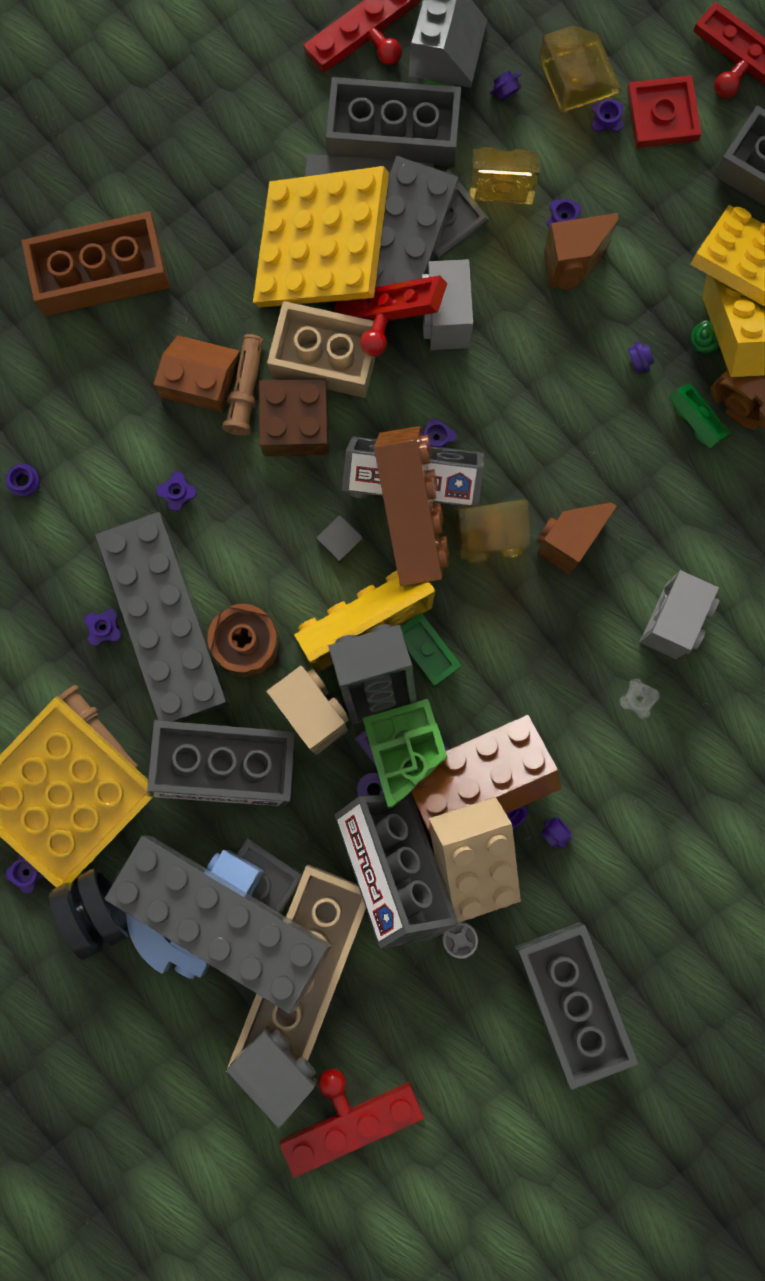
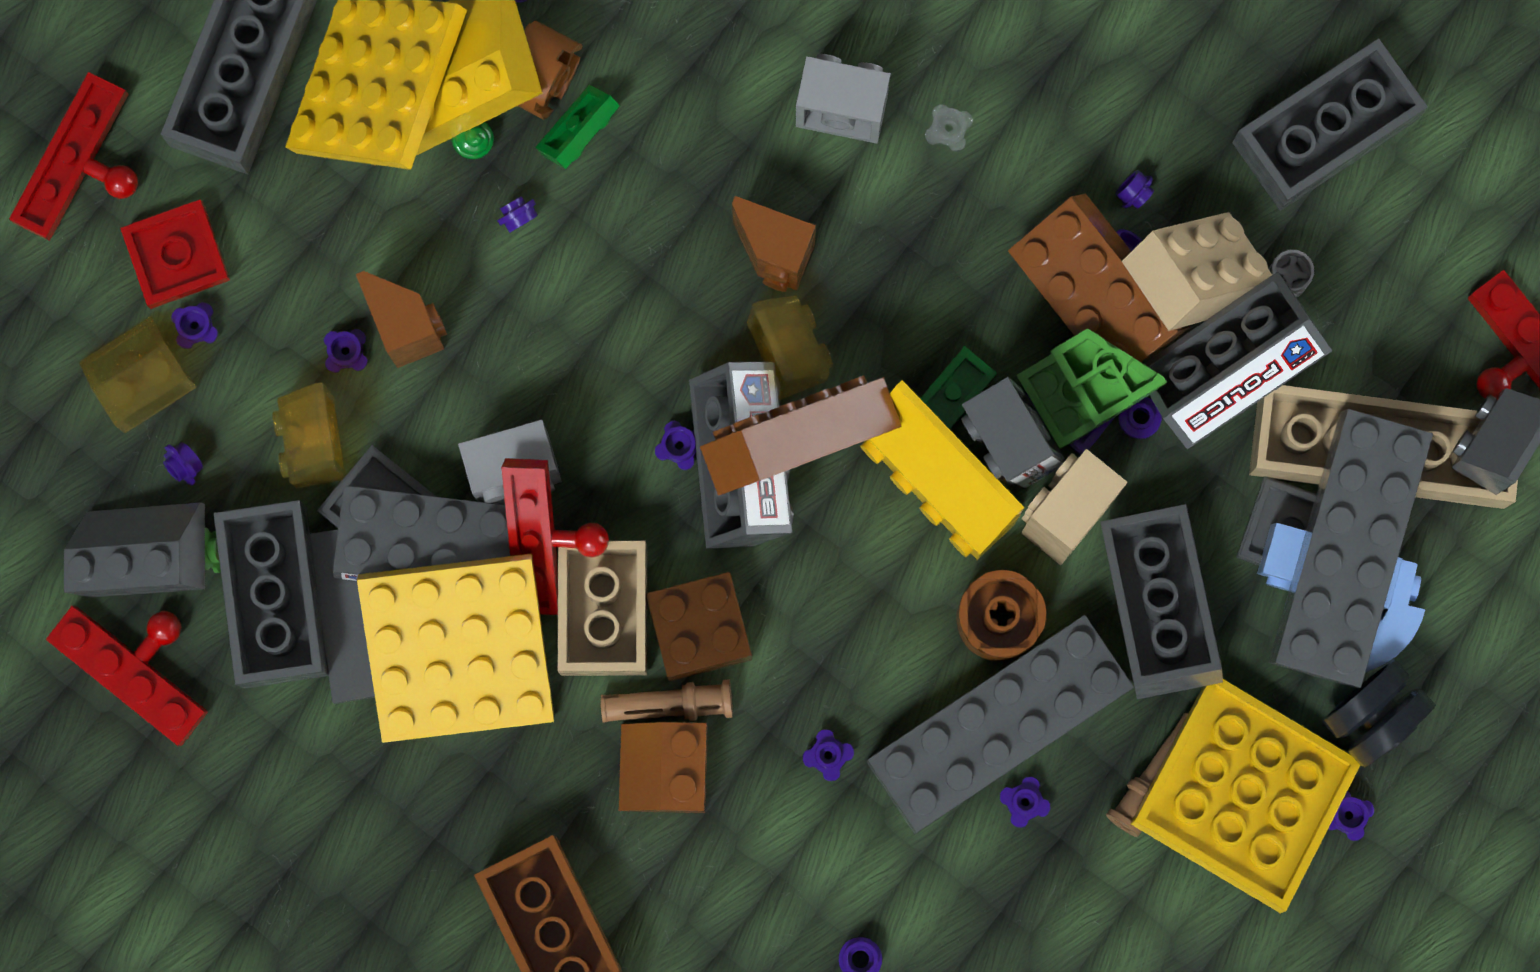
camera: 105 degrees left, 0 degrees up
dark grey tile [316,515,363,563] -> none

